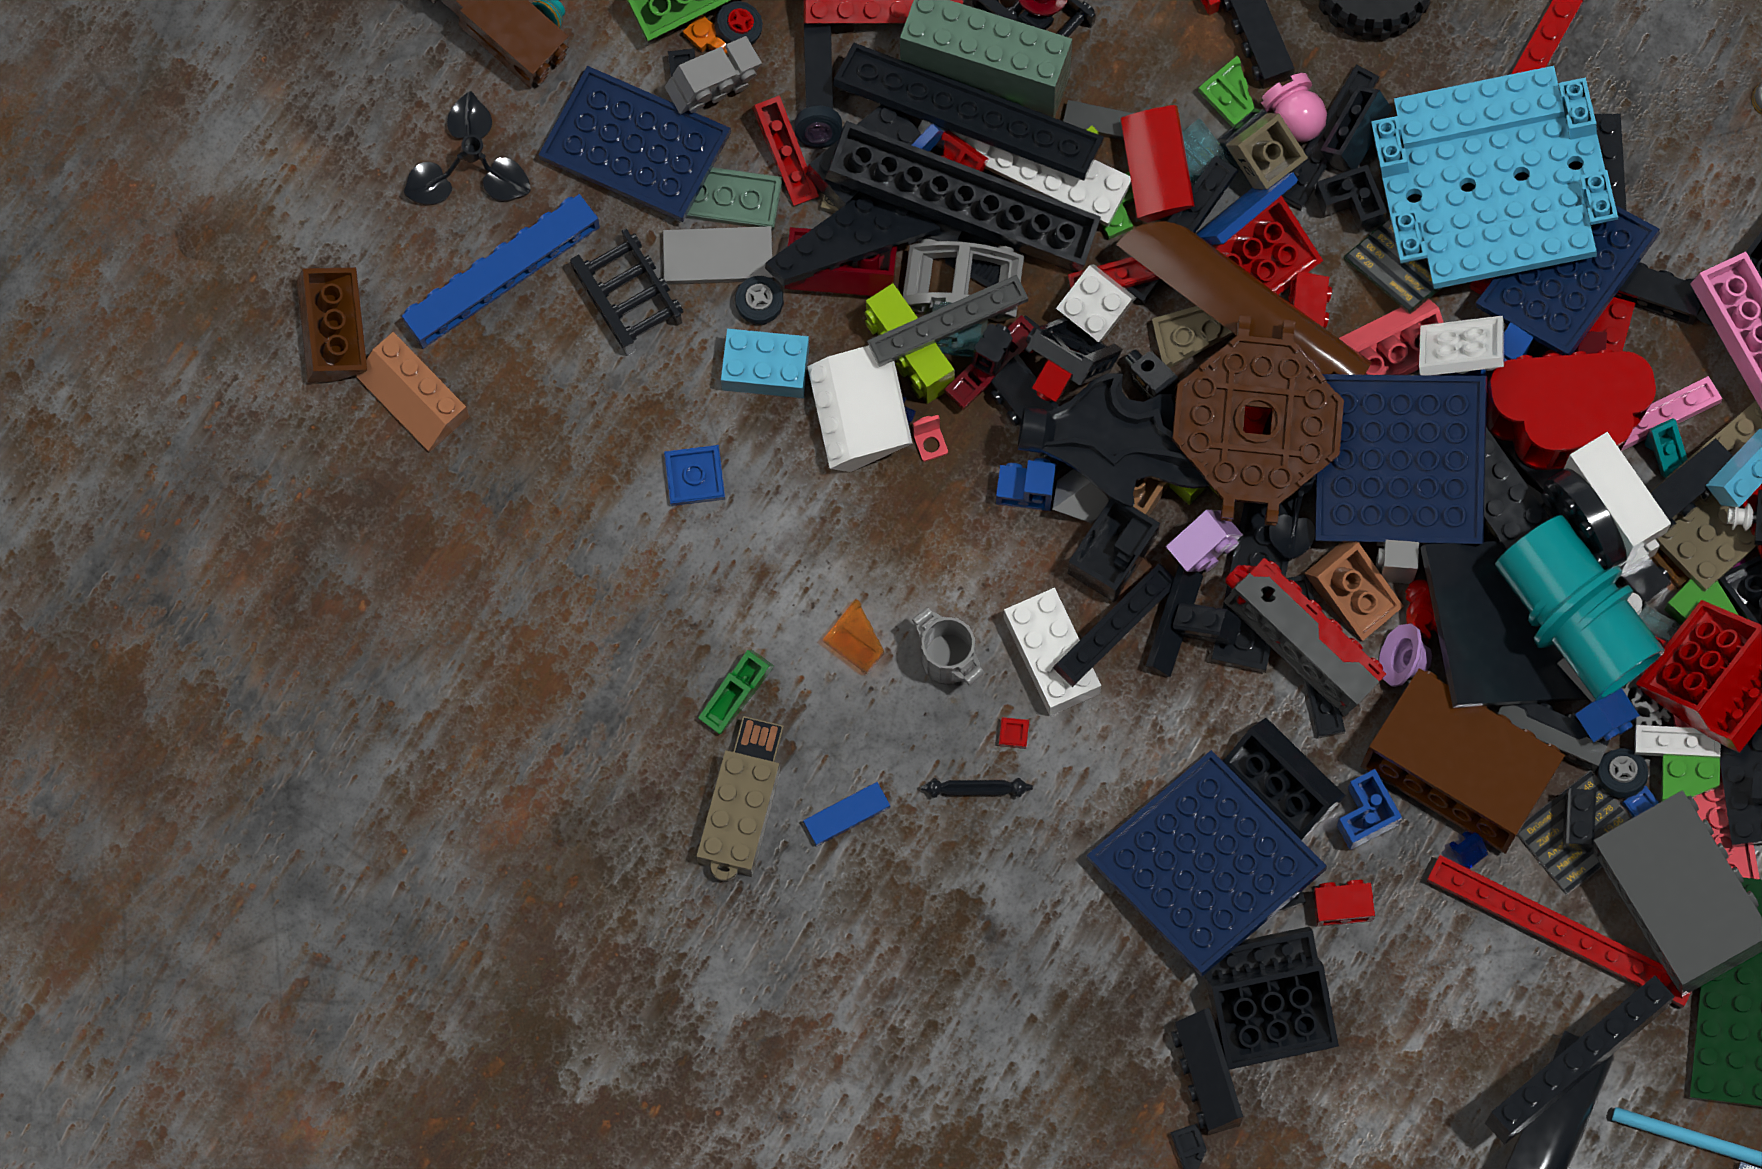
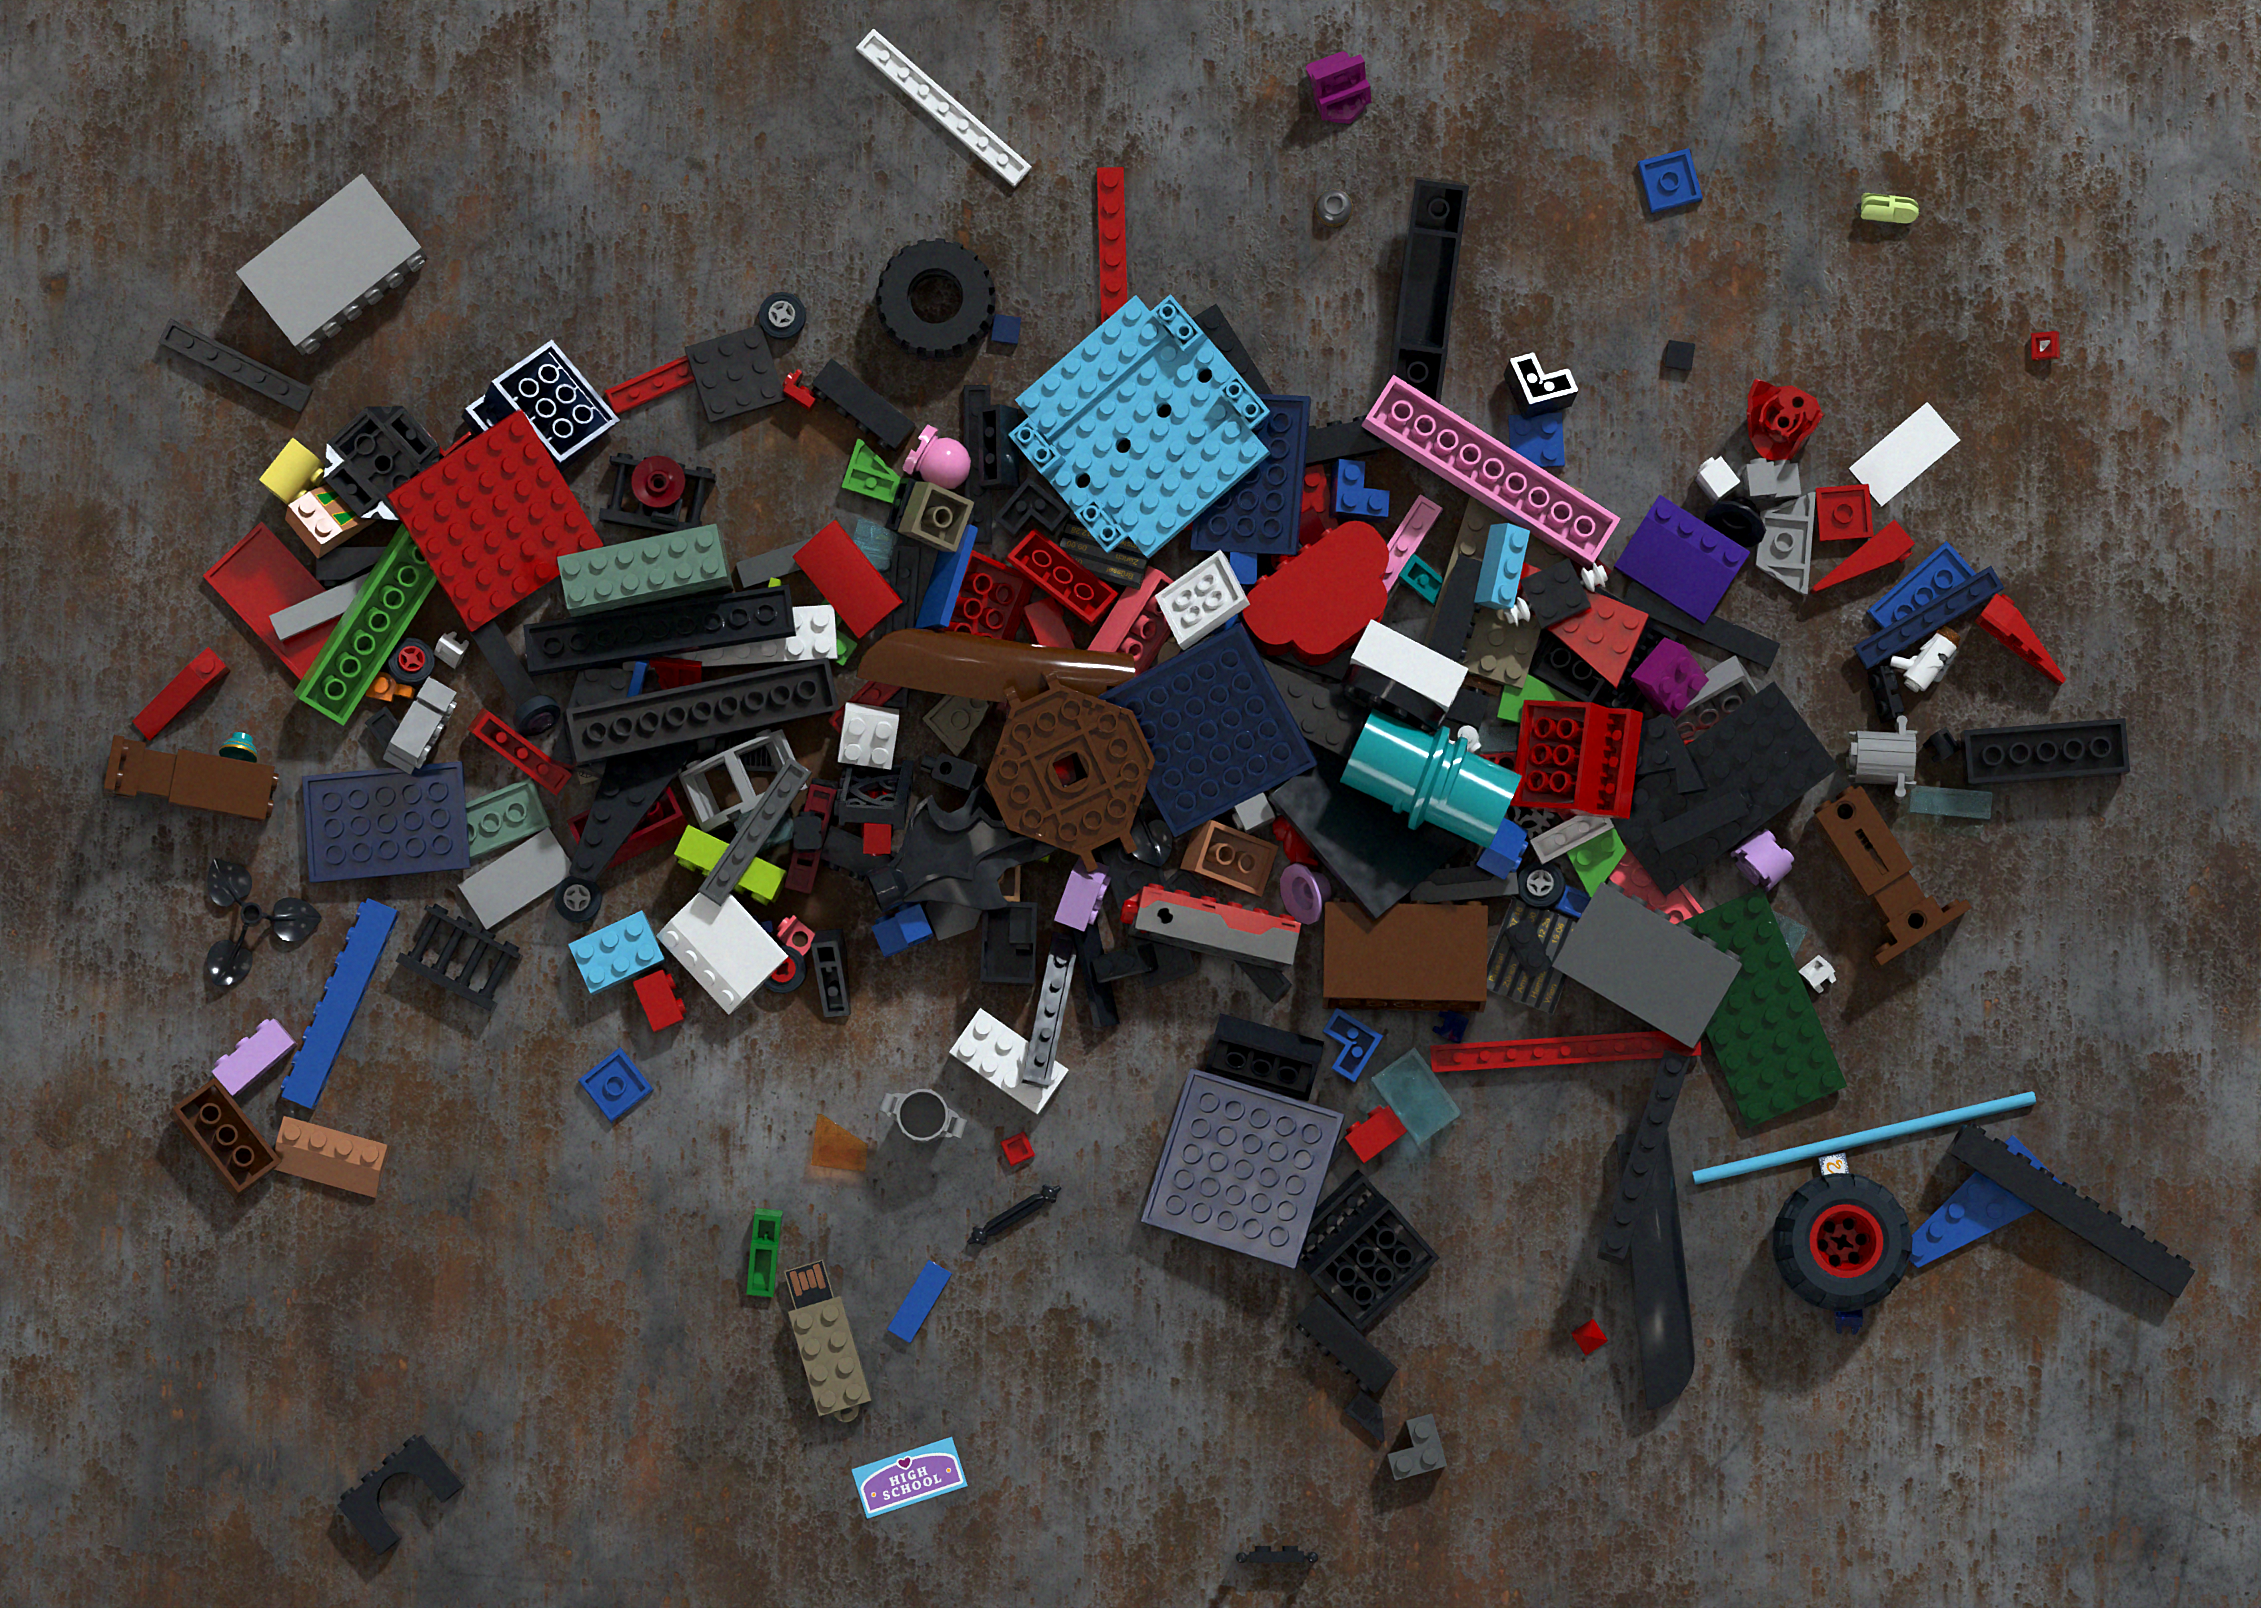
camera: 30 degrees left, 10 degrees up
none -> lavender brick [211,1019,298,1097]
none -> black arch [337,1434,465,1556]
none -> white tile [433,632,469,669]
none -> red brick [633,969,687,1033]
none -> black wheel [764,945,807,994]
none -> black slope [811,928,851,1017]
none -> sticker [852,1437,968,1519]
none -> dark blue tile [991,314,1021,345]
none -> red slope [1005,528,1118,626]
none -> blue brick [1329,459,1390,523]
none -> clear light blue brick [1370,1047,1462,1146]

